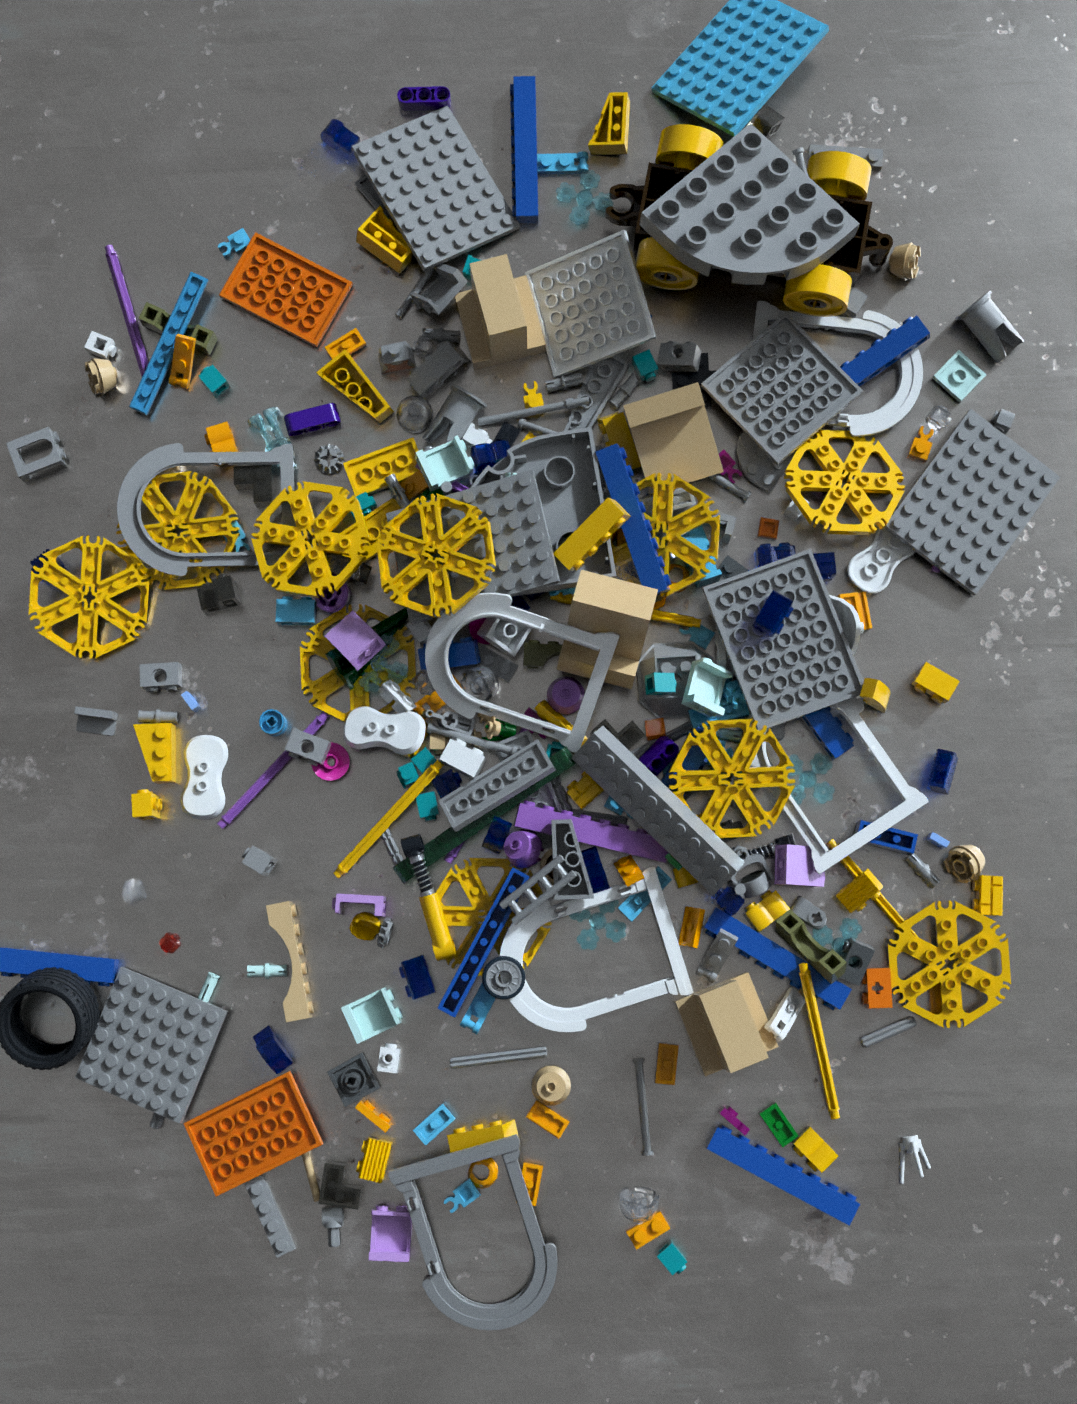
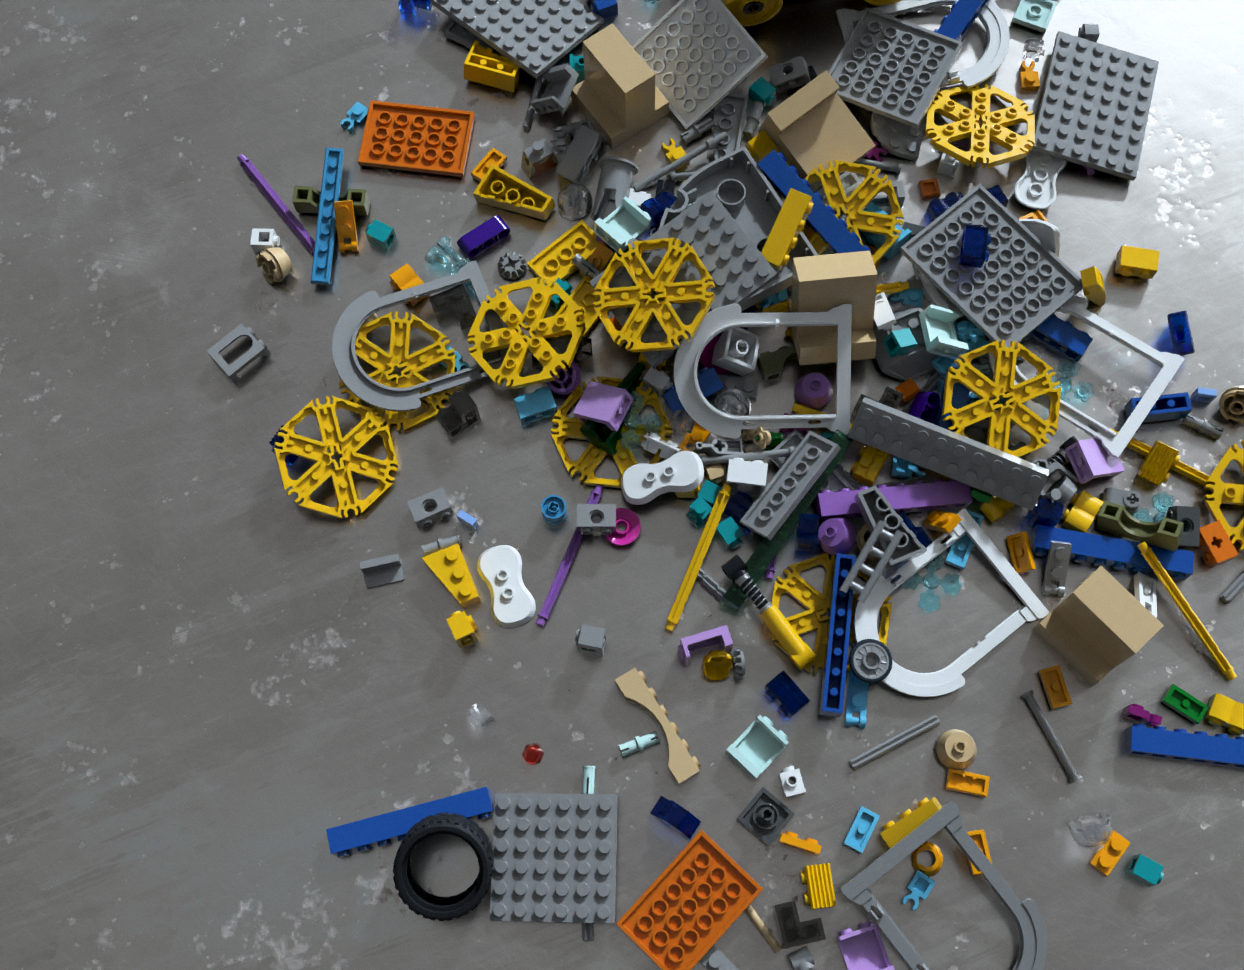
camera: 20 degrees left, 10 degrees down
none -> white slope [874,292,897,331]

